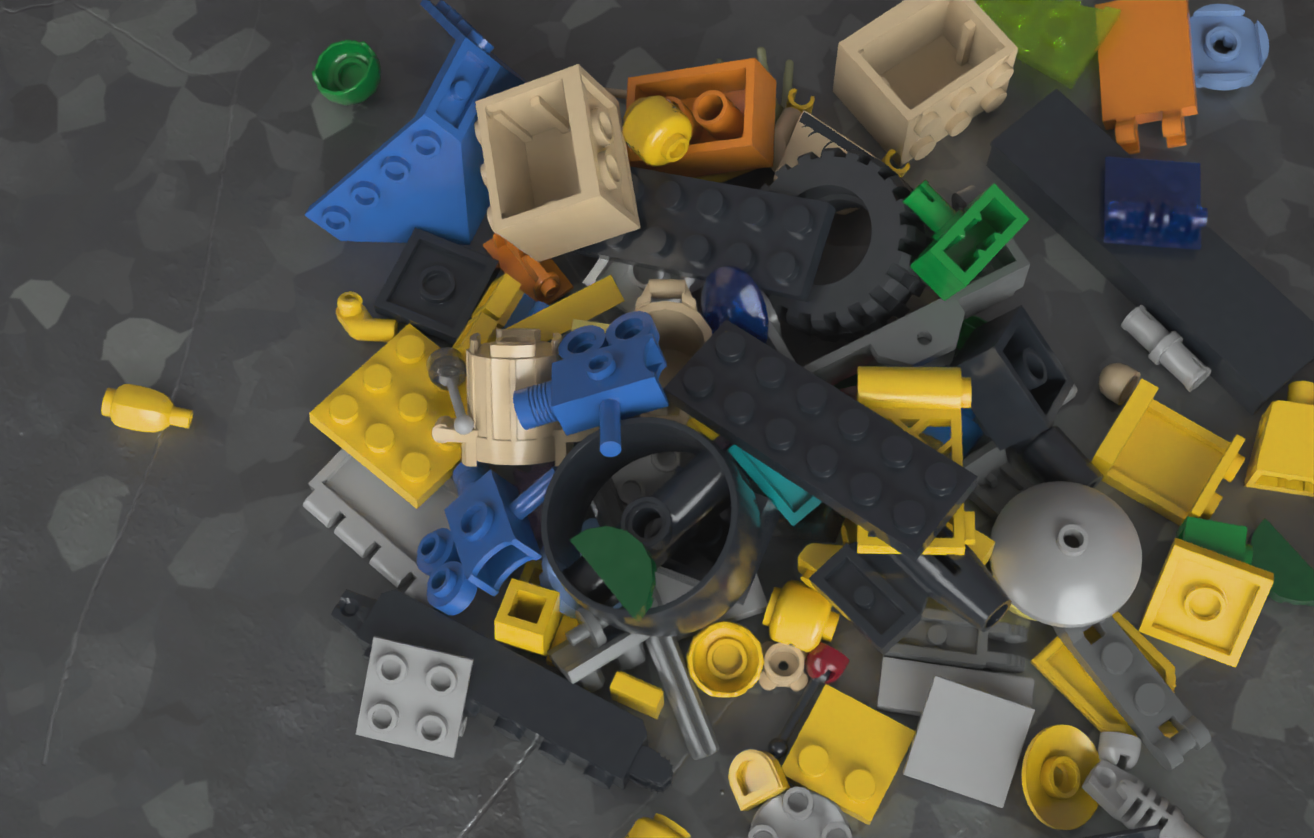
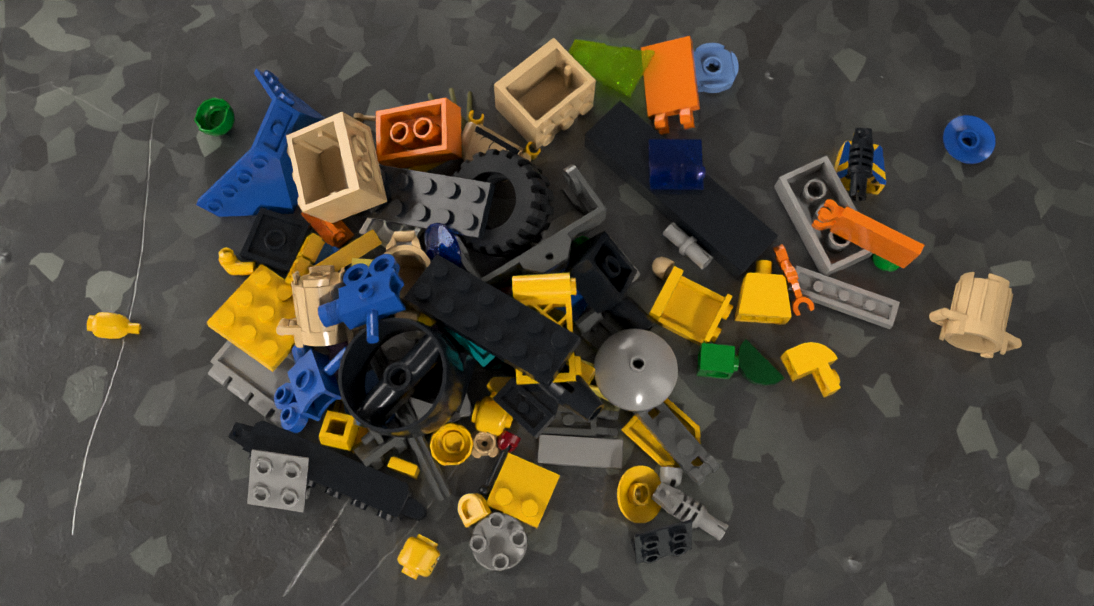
camera: 10 degrees left, 5 degrees up
clear smoke hinge [426,347,474,435] -> none
dark green tile [570,526,657,622] -> none
yellow head [622,95,692,167] -> none
green brick [902,179,1029,301] -> none
light grey tile [902,675,1035,808] -> none
yellow plate [1138,538,1274,668] -> none

